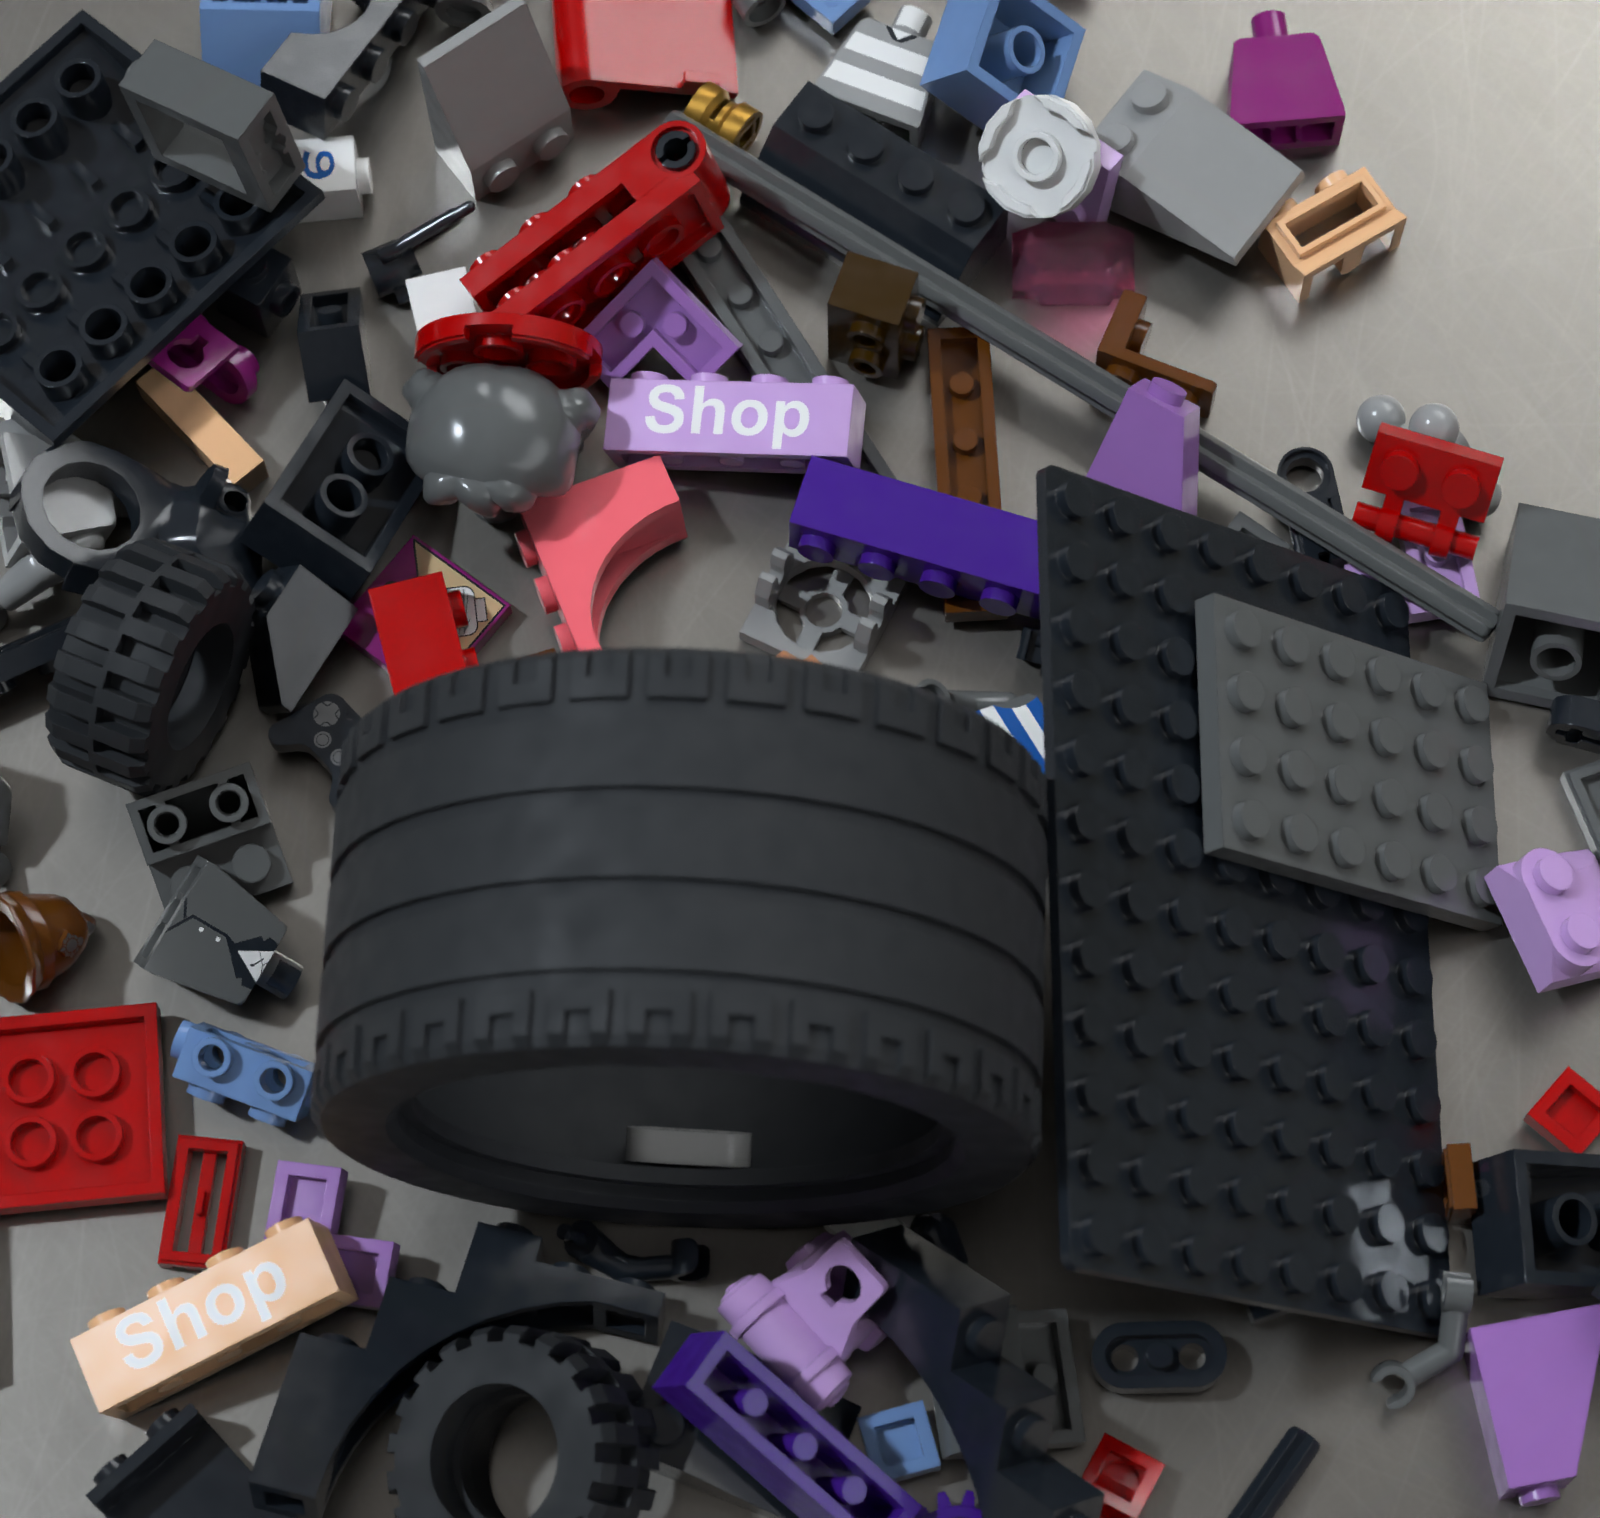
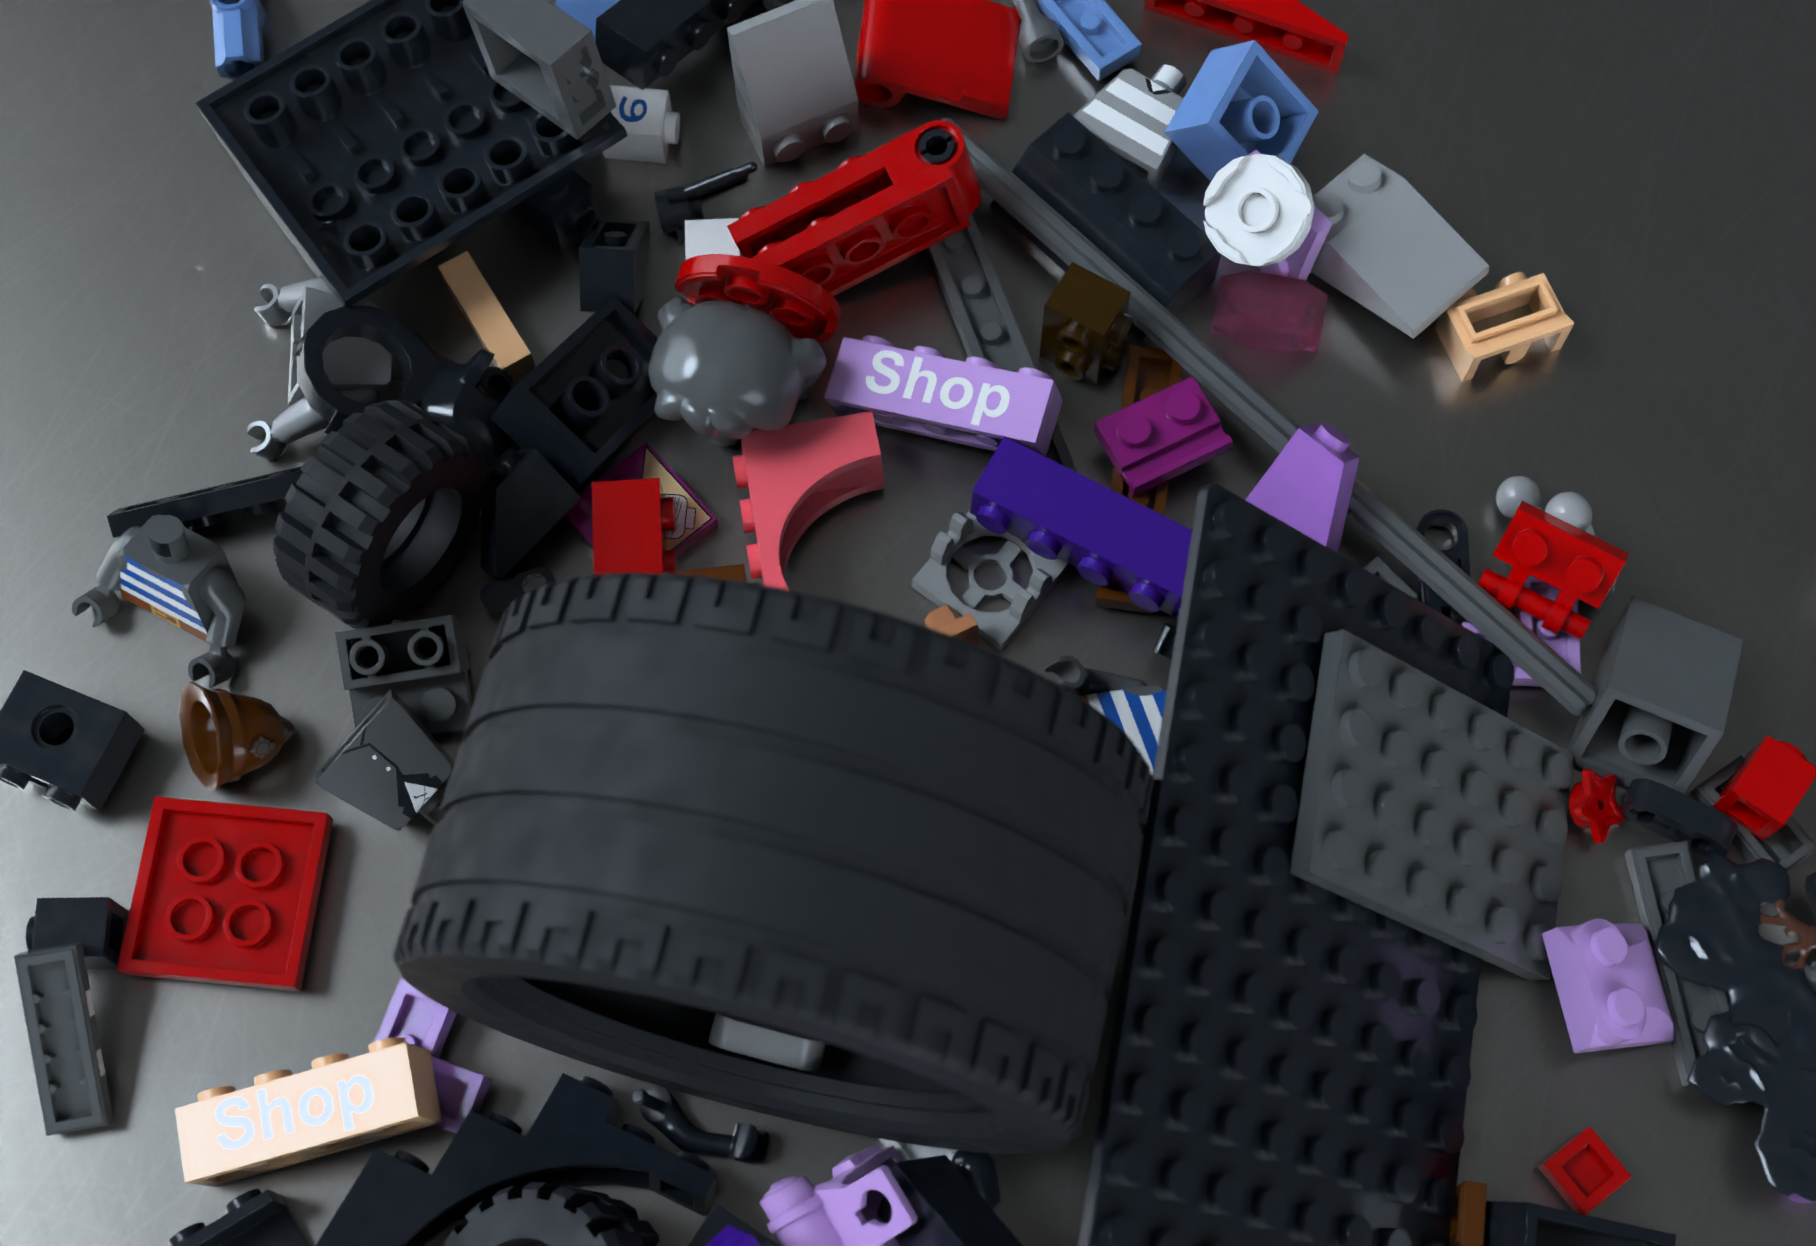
camera: 10 degrees right, 0 degrees up
magenta bracket [148,314,260,404] -> none
red tile [157,1134,247,1272] -> none
medium blue brick [170,1020,314,1127] -> none
medium lavender plate [584,257,743,388] -> none
pearl gold wheel [683,81,763,152] -> none
reddish brown bracket [1096,288,1217,418] -> none
magenta torso [1227,10,1346,150] -> none
none -> magenta plate [1094,376,1233,497]
none -> red plate [1569,769,1624,845]

